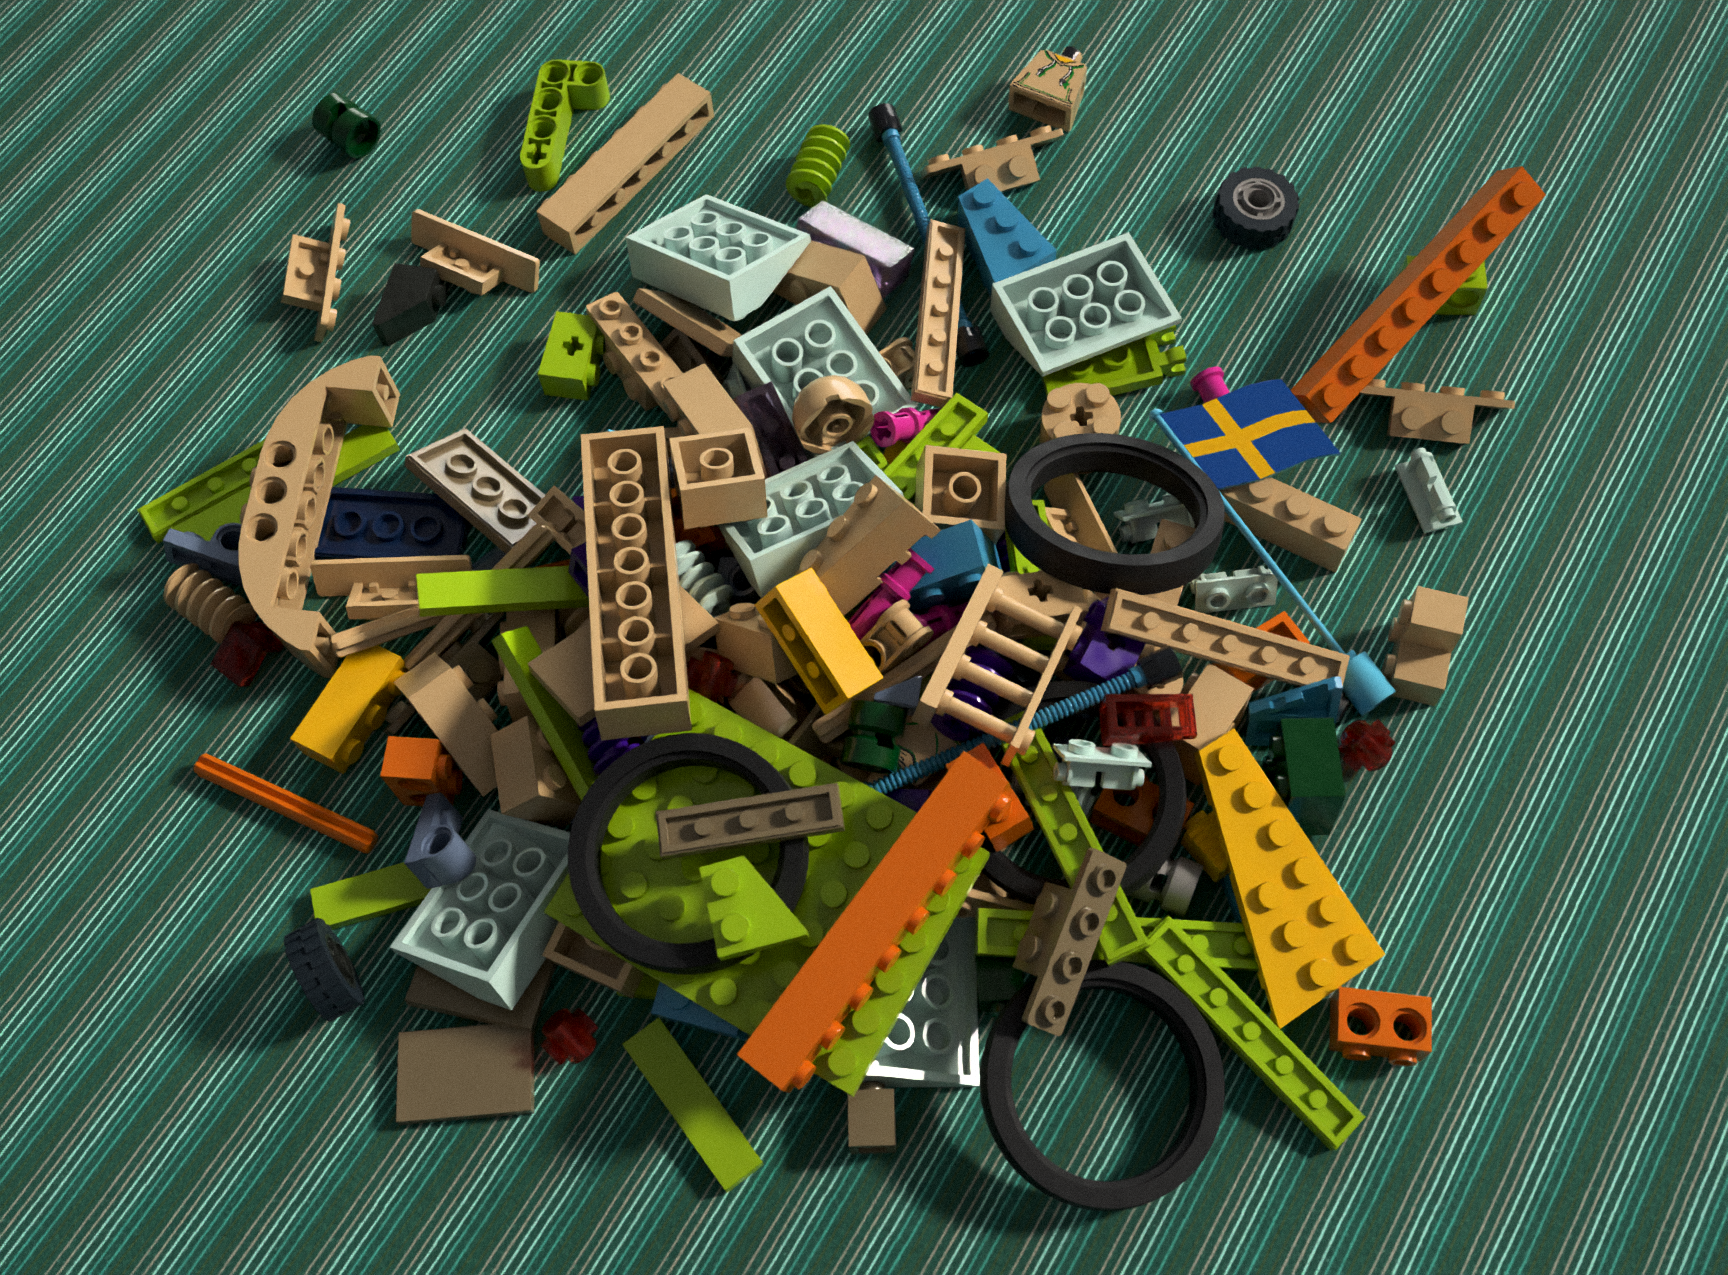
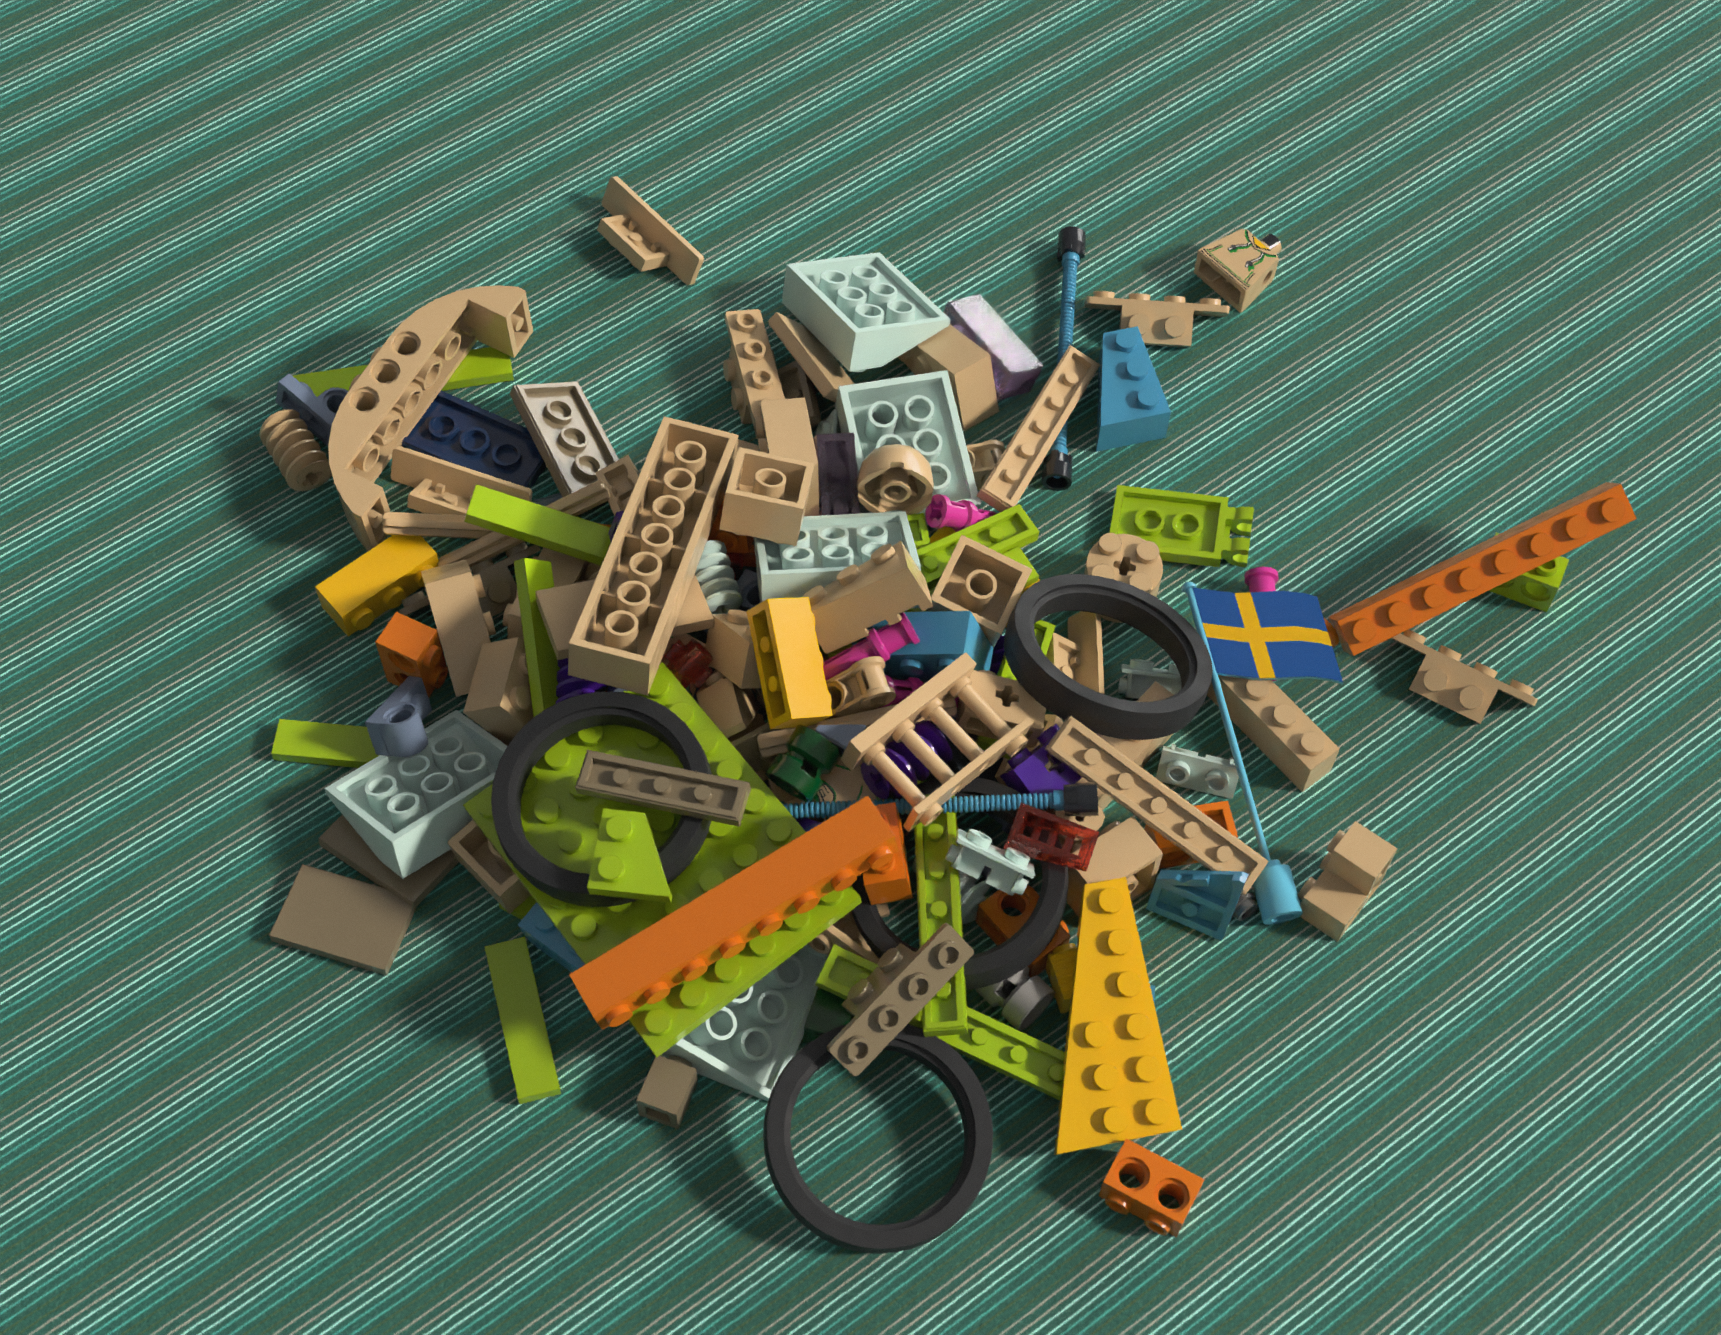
camera: 15 degrees right, 5 degrees down
lime tile [137,439,265,544] -> none
orange axle [193,753,378,853] -> none
clear red bracket [210,621,284,687] -> none
tan bracket [281,203,350,342] -> none
black wheel [283,918,365,1022] -> none
dark green wheel [312,92,381,158] -> none
pearl dark grey slope [372,263,447,346] -> none
lime beam [520,60,610,192] -> none
tan brick [536,73,714,255] -> none
lime brick [537,311,606,401] -> none
clear red gear [540,1008,598,1065] -> none
lime piece [786,124,850,209] -> none
light aqua slope [990,232,1182,377] -> none
lime tile [1139,915,1365,1151] -> none
black wheel [1212,166,1300,250] -> none
dark green brick [1262,718,1346,835] -> none
clear red gear [1338,719,1395,772] -> none
light aqua hinge [1395,448,1463,534] -> none

